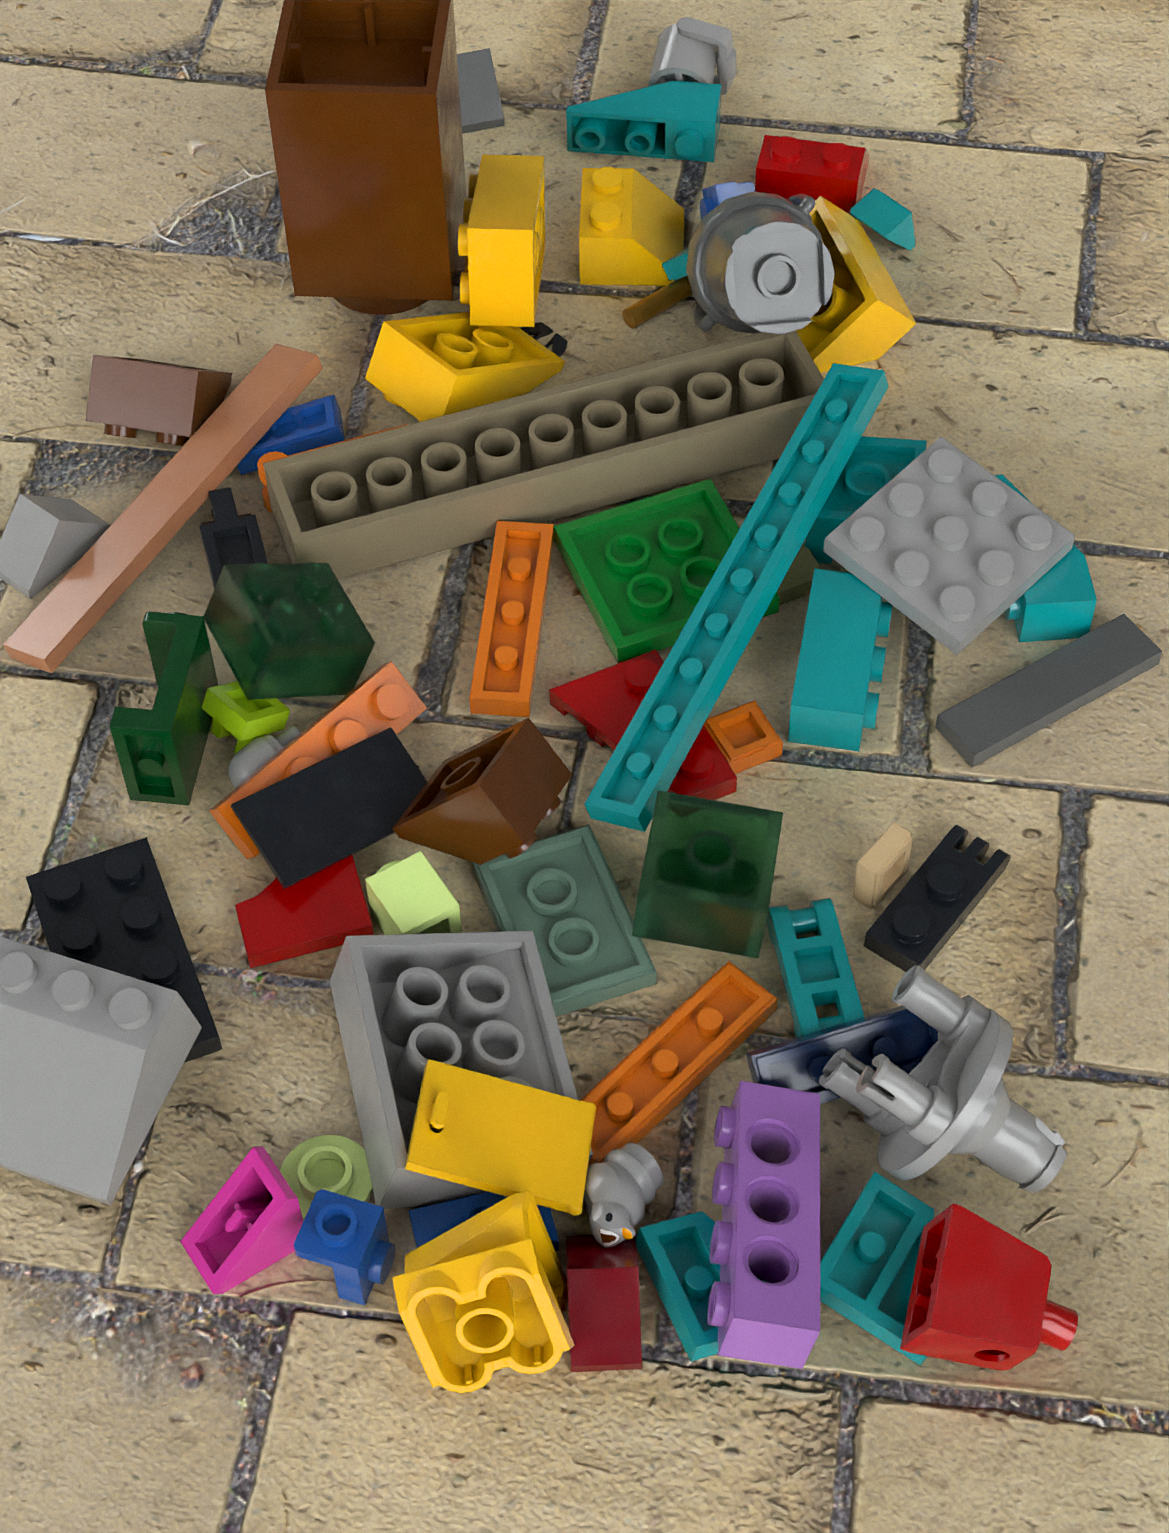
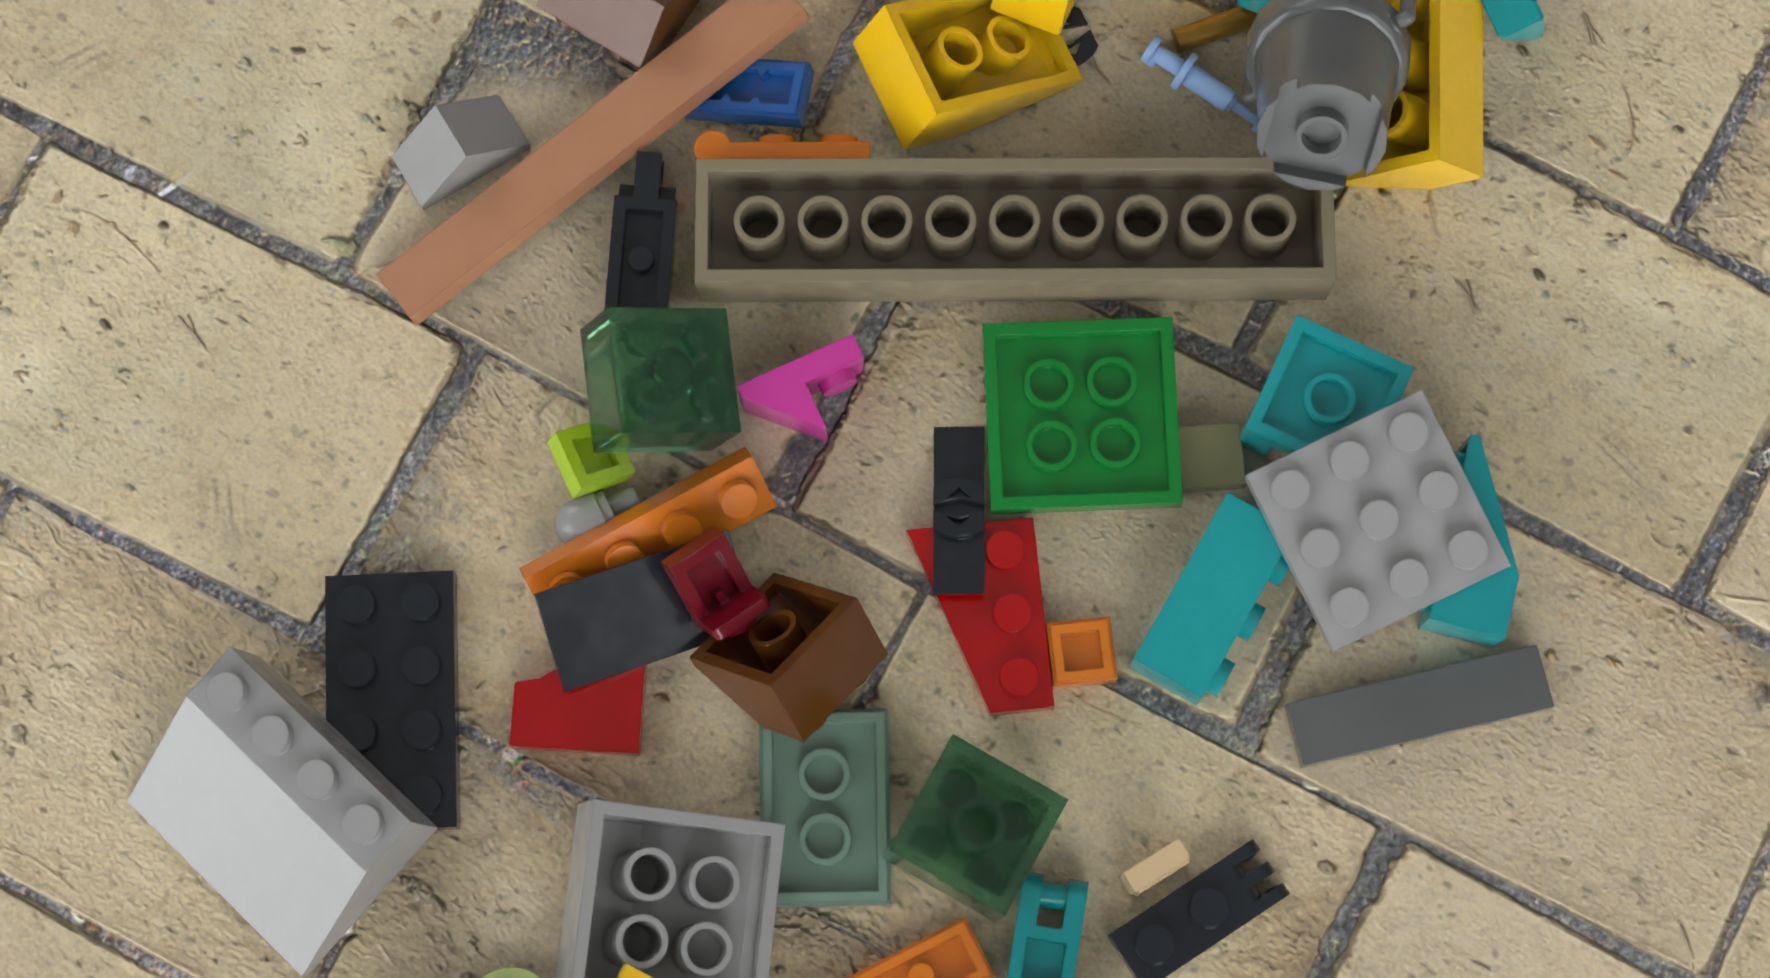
camera: 20 degrees right, 25 degrees up
dark green panel [109,612,218,806] -> none
yellowish green brick [365,851,462,935] -> none
orange plate [469,521,554,717] -> none
teal plate [584,363,889,832] -> none
none -> dark red bracket [661,527,771,641]
none -> dark pink slope [736,334,864,441]
none -> black piece [933,426,985,595]
none -> light blue piece [1140,34,1257,133]

